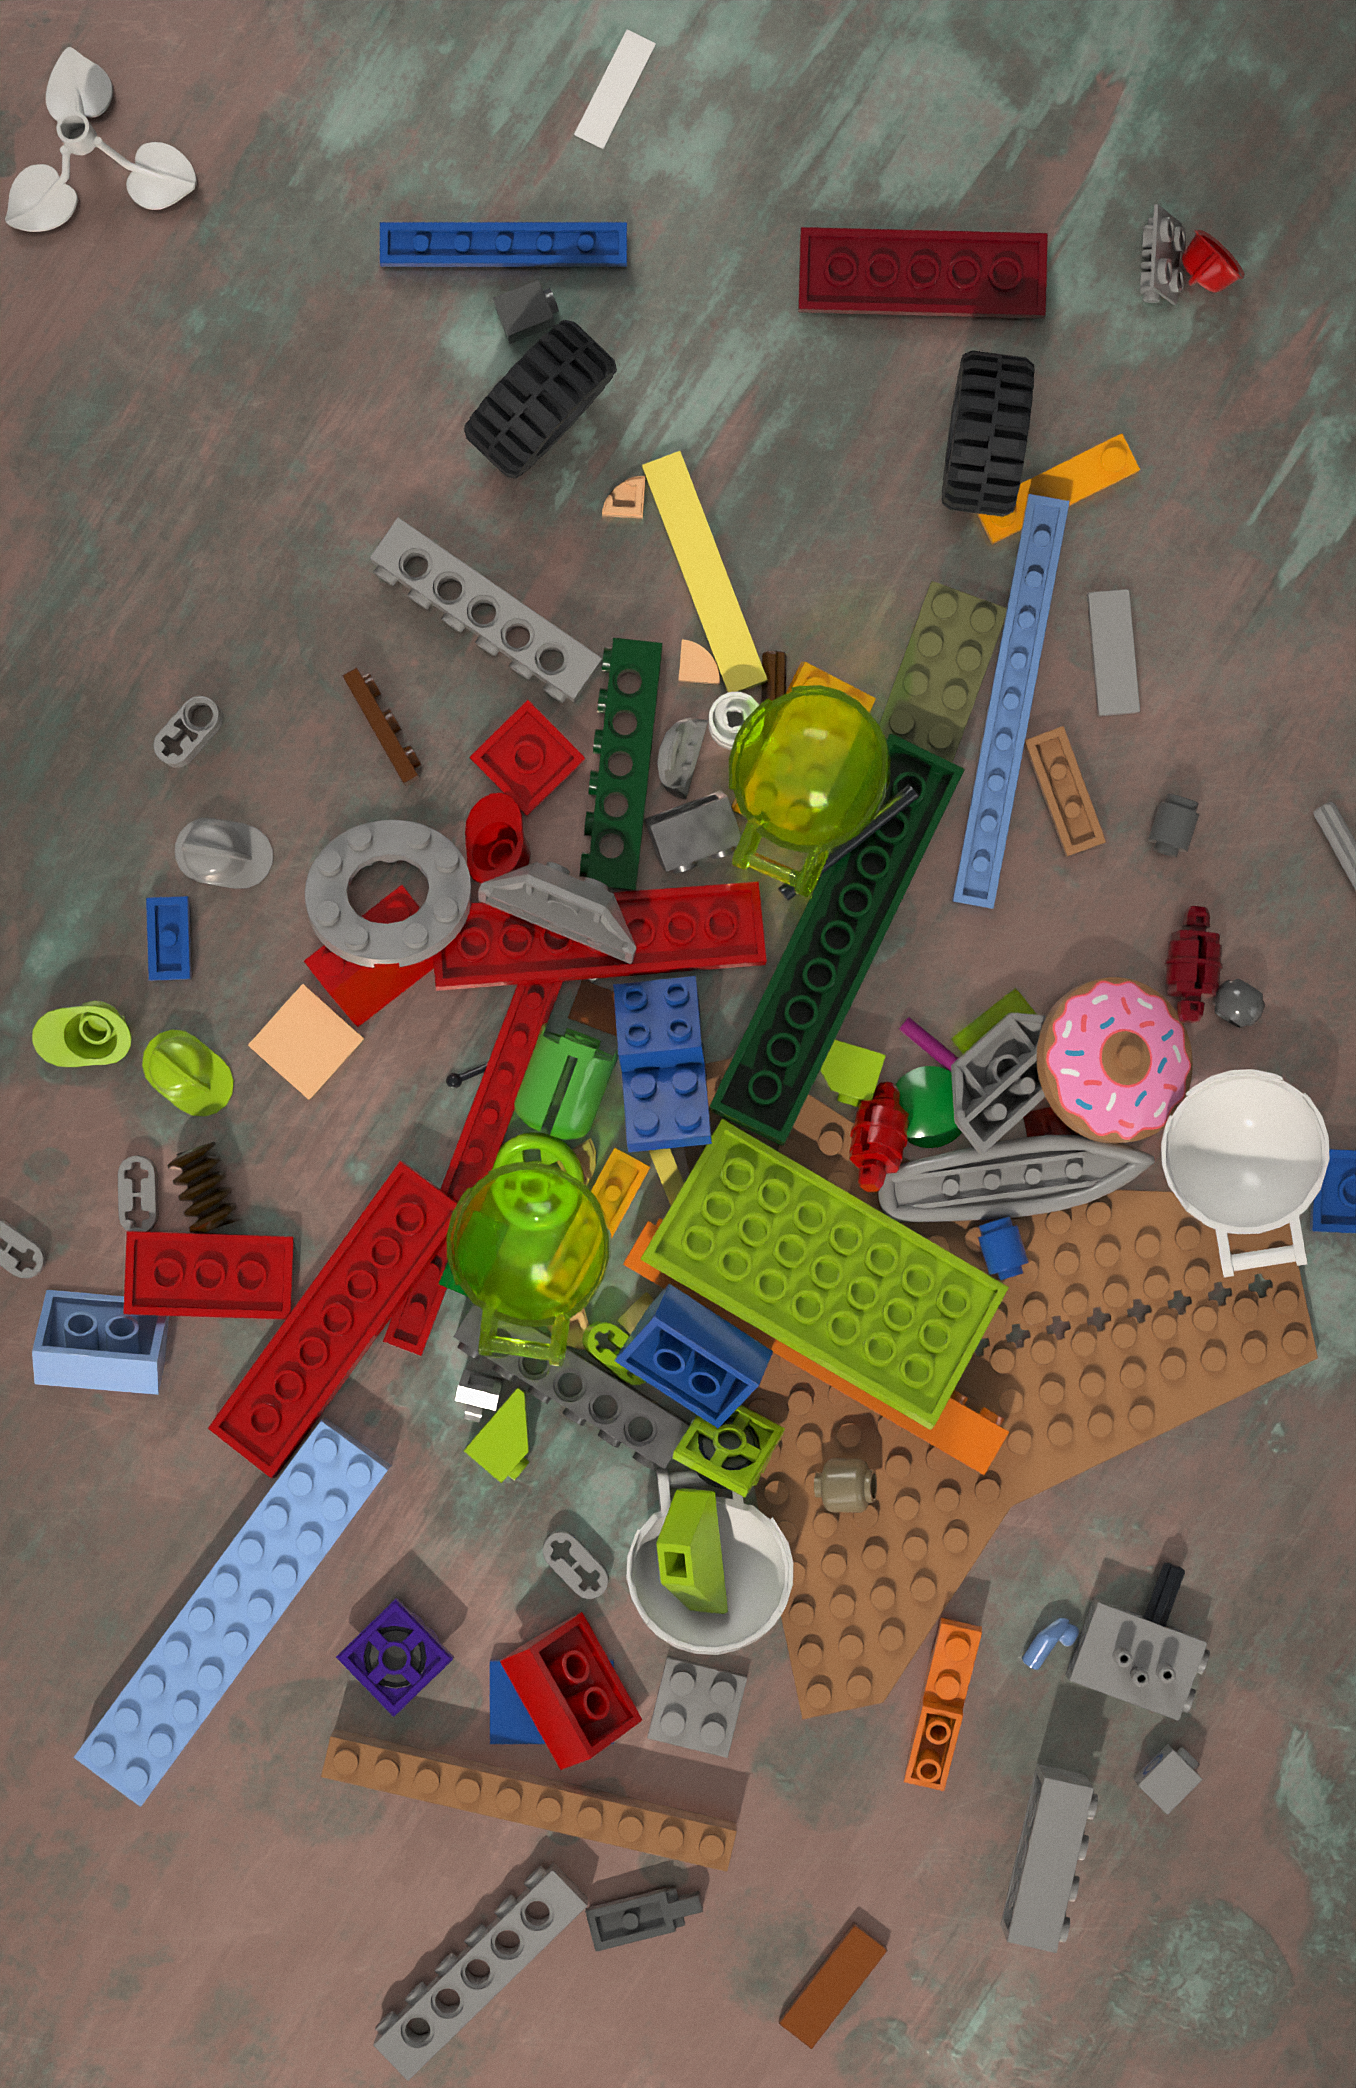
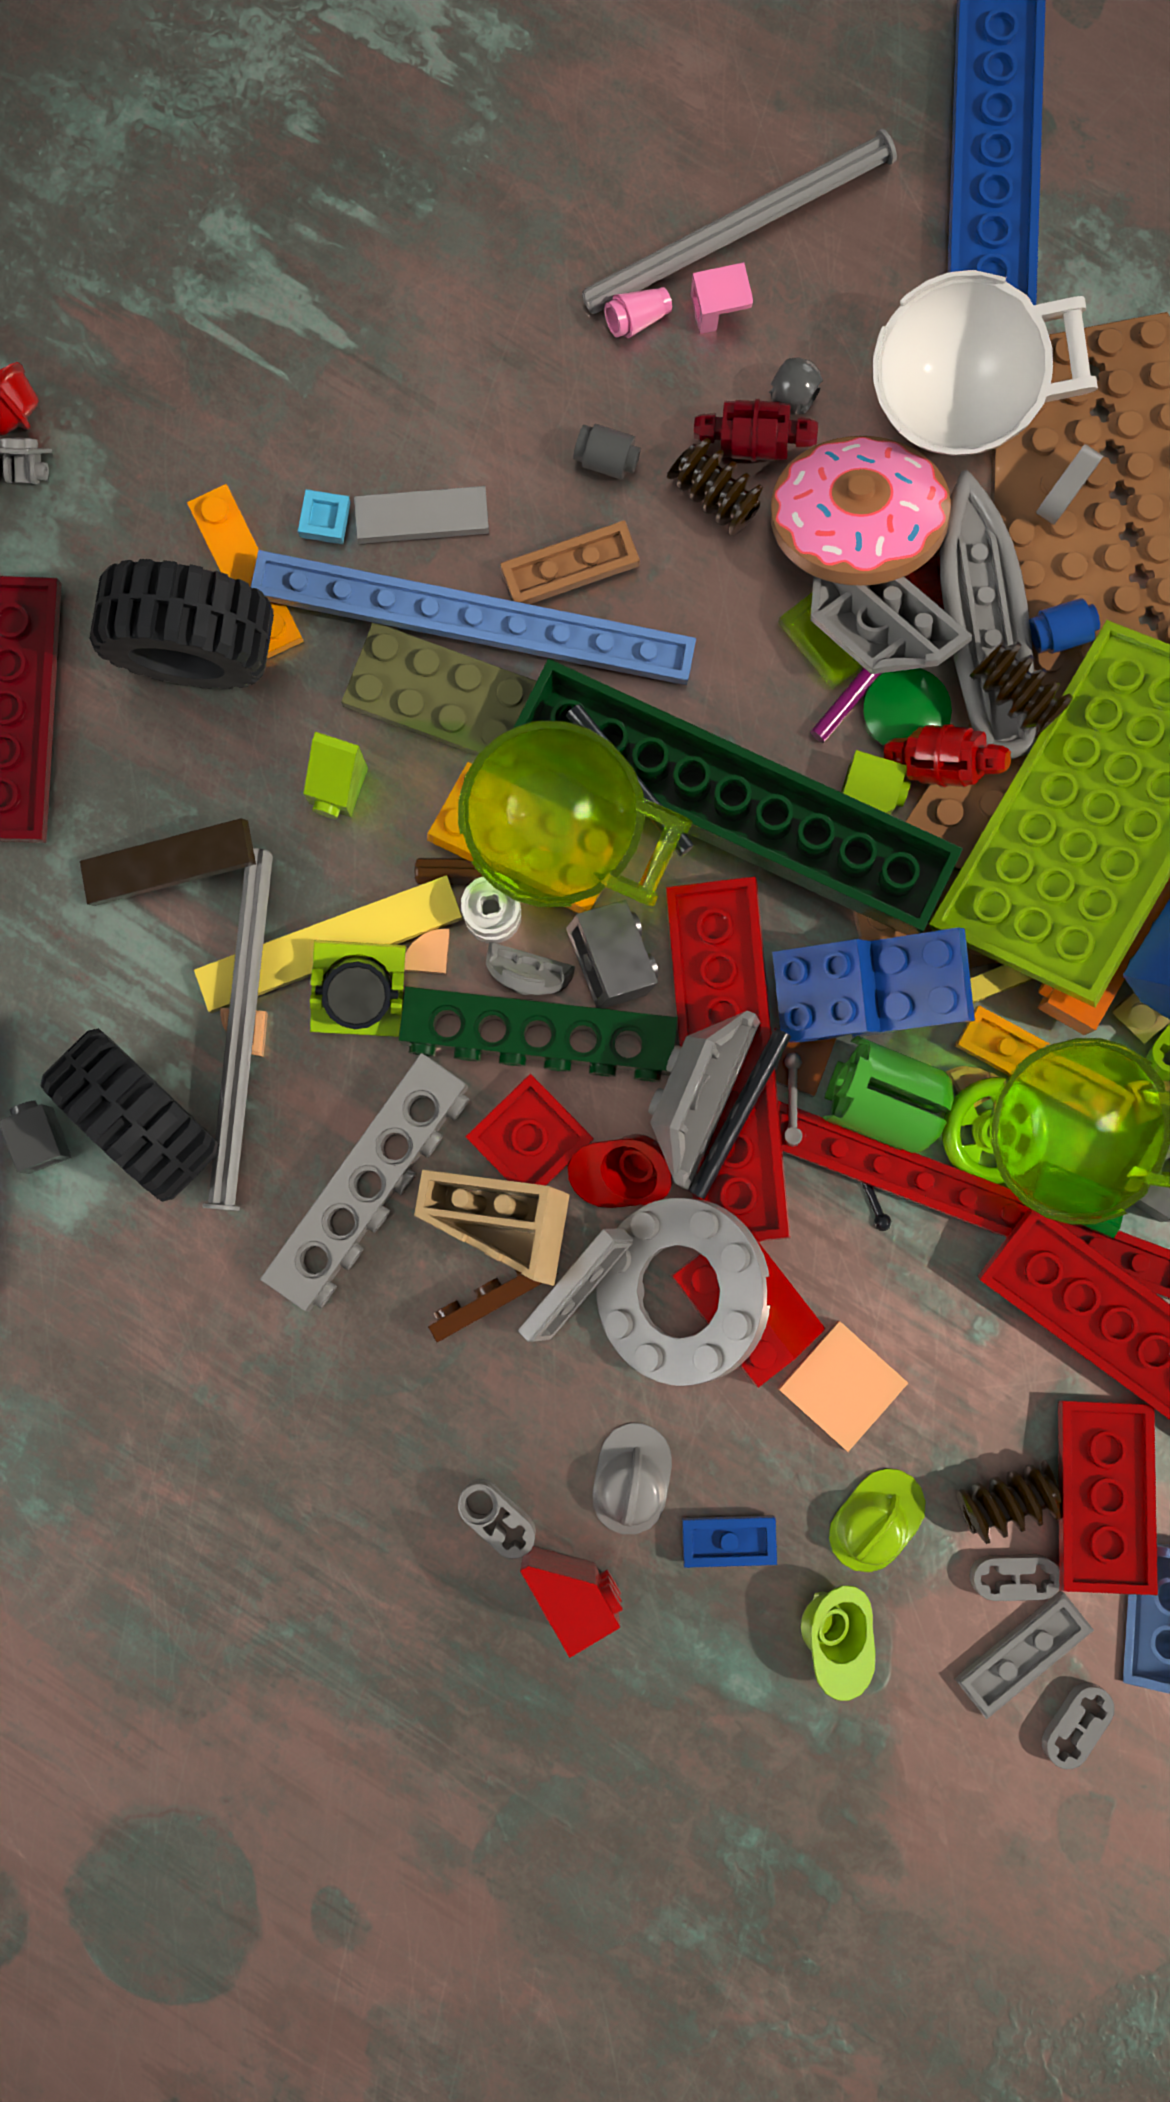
camera: 90 degrees left, 5 degrees down
none -> dark brown tile [80,818,256,906]
none -> light grey axle [202,848,273,1211]
none -> medium azure plate [298,489,351,544]
none -> lime slope [303,732,368,819]
none -> piece [310,940,406,1037]
none -> tan wedge [414,1170,570,1286]
none -> light grey tile [518,1228,634,1342]
none -> red slope [520,1546,624,1658]
none -> bright pink cone [604,287,672,338]
none -> dark brown piece [667,438,763,536]
none -> black bar [688,1028,791,1199]
none -> bright pink panel [690,262,753,334]
none -> light grey hinge [783,1053,803,1147]
none -> light grey tile [954,1591,1094,1719]
none -> dark brown piece [969,641,1073,739]
none -> light grey beam [1036,443,1104,525]

